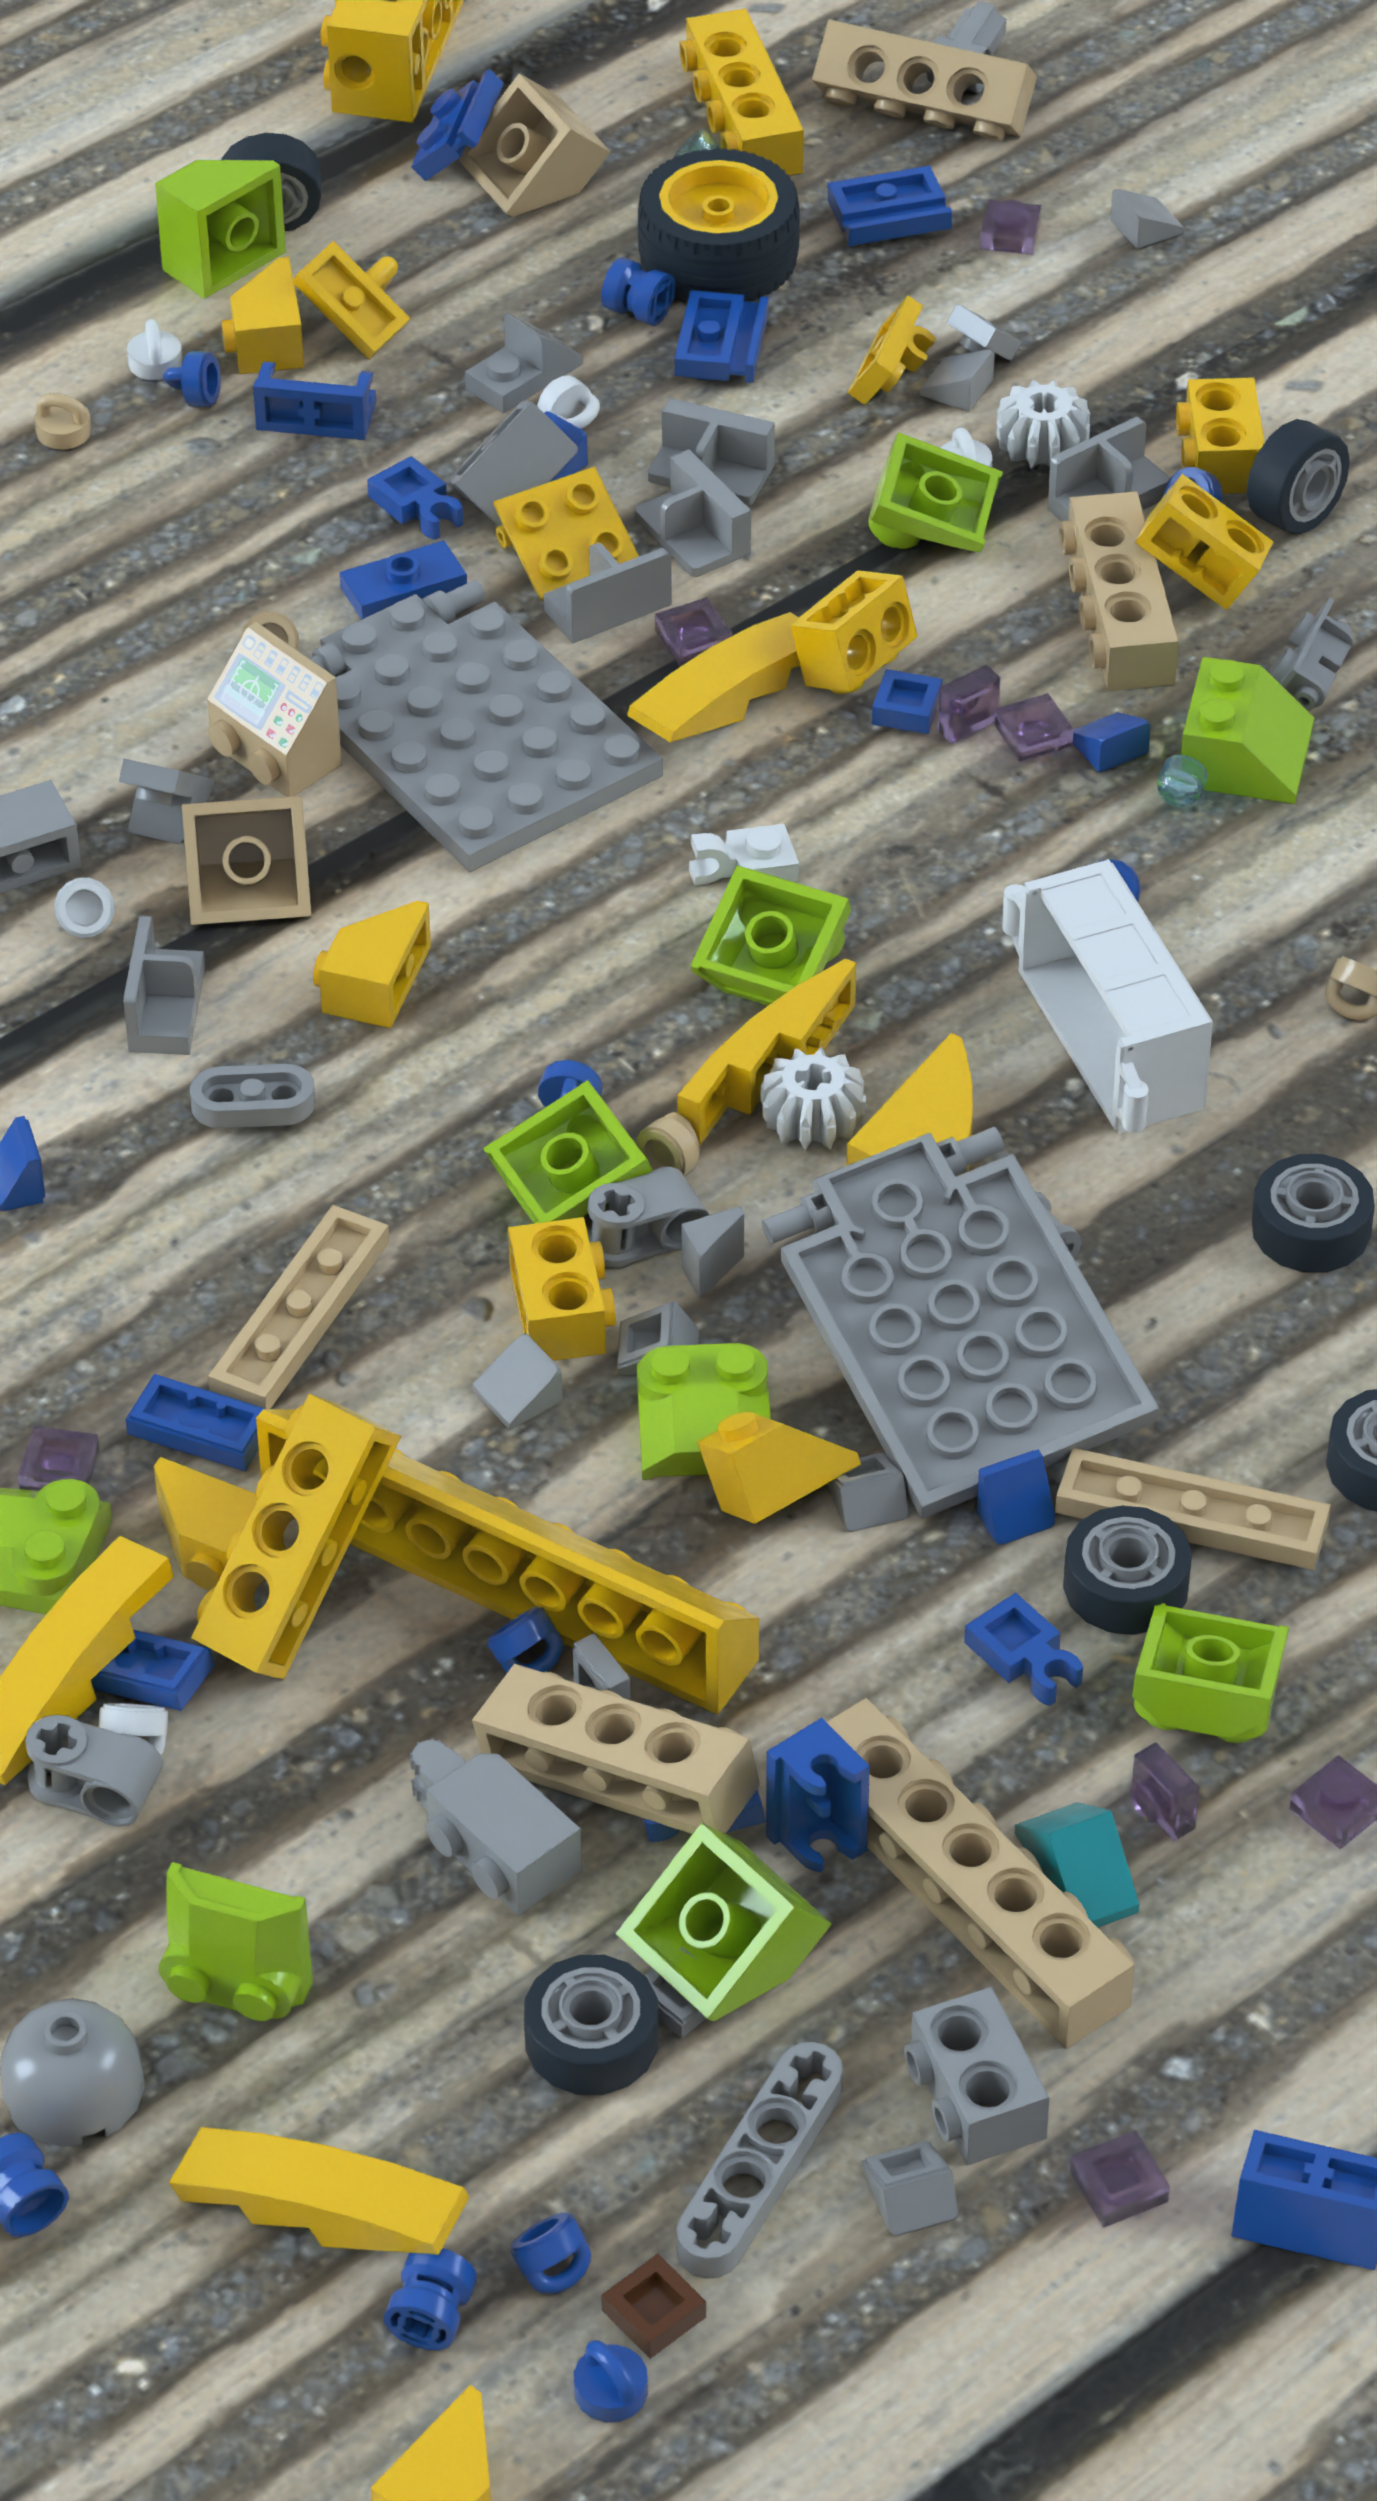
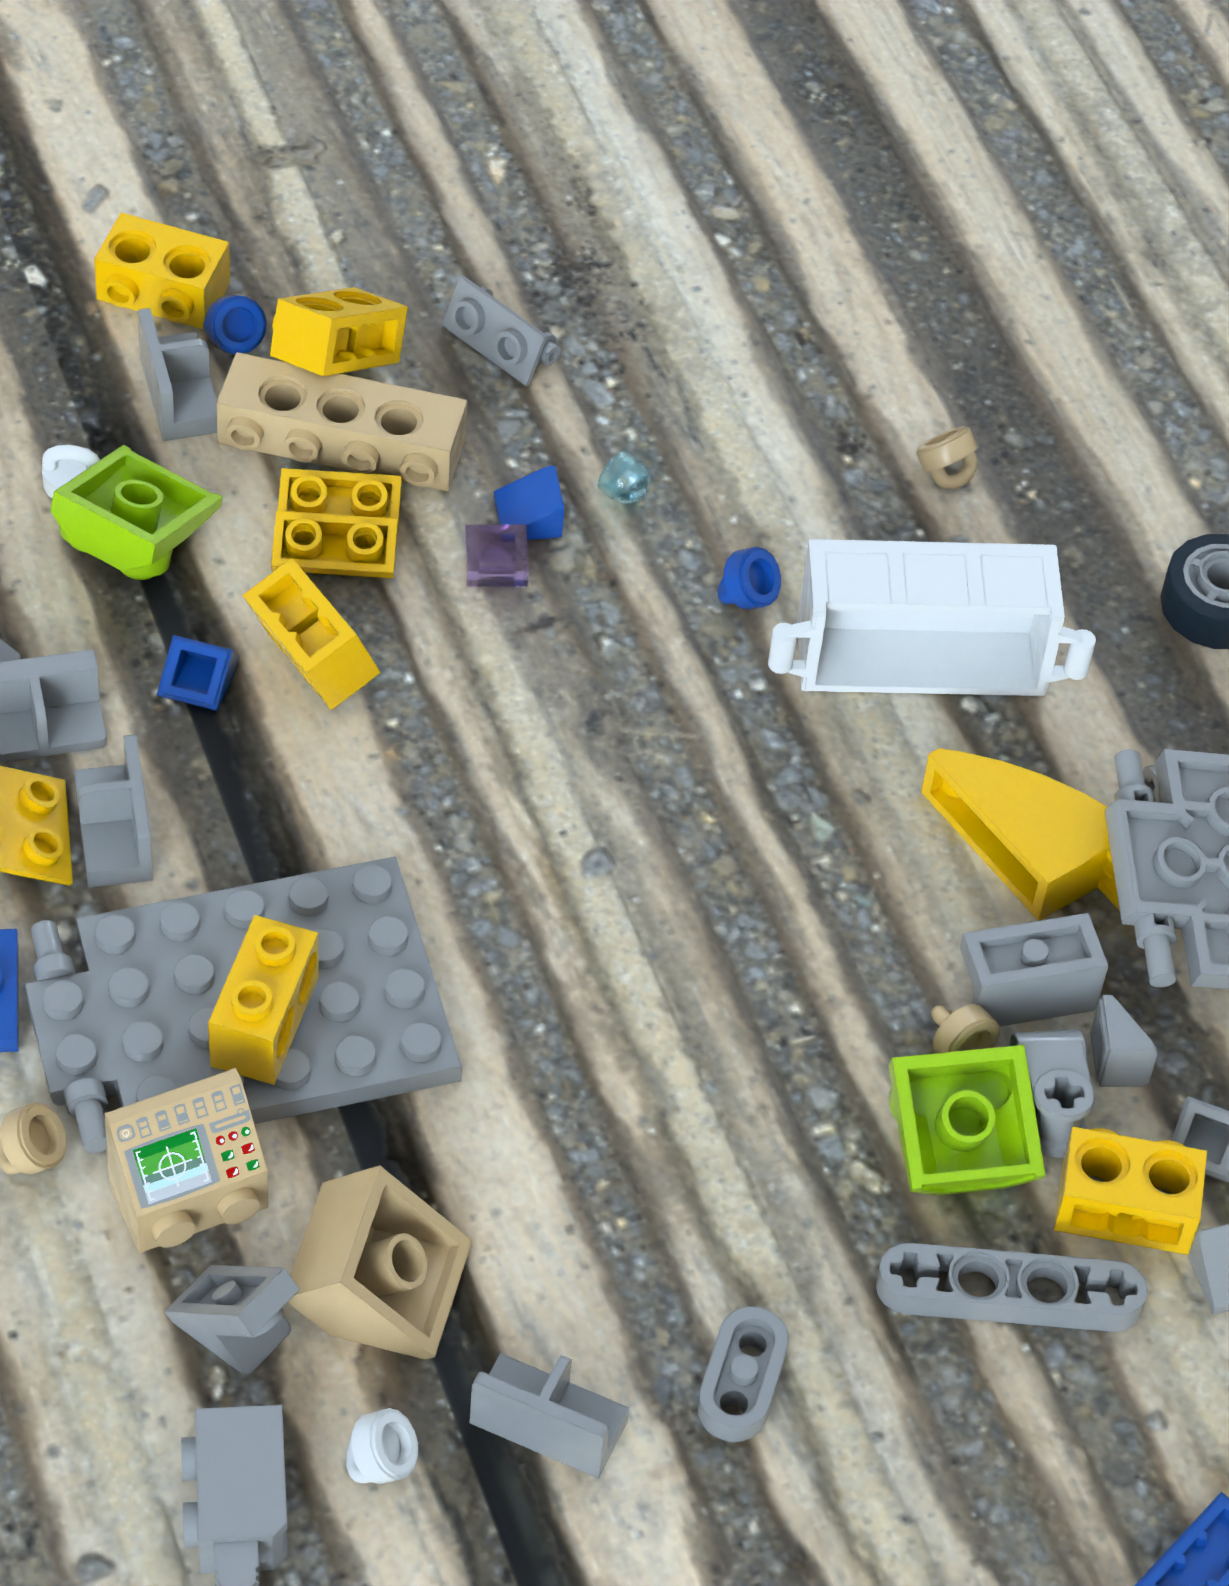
camera: 75 degrees left, 5 degrees up
tan plate [208,1205,390,1409] -> none
yellow slope [313,900,431,1028] -> none
blue tile [538,1060,602,1107] -> none
yellow slope [627,612,800,743] -> none
clear purple plate [655,597,732,666] -> none
yellow slope [677,959,856,1146] -> none
white plate [689,824,799,886] -> none
lime slope [690,865,851,1006] -> none
white gear [760,1046,866,1151] -> none
blue plate [872,669,943,734] -> none
clear purple plate [938,665,1001,744] -> none
white gear [997,379,1090,469] -> none
lime slope [1179,657,1314,804] -> none
black wheel [1247,419,1350,534] -> none
none -> blue slope [156,635,240,711]
none -> yellow brick [208,915,319,1085]
none -> yellow slope [271,468,402,578]
none -> light grey beam [875,1243,1148,1332]
none -> light grey panel [960,913,1108,1027]

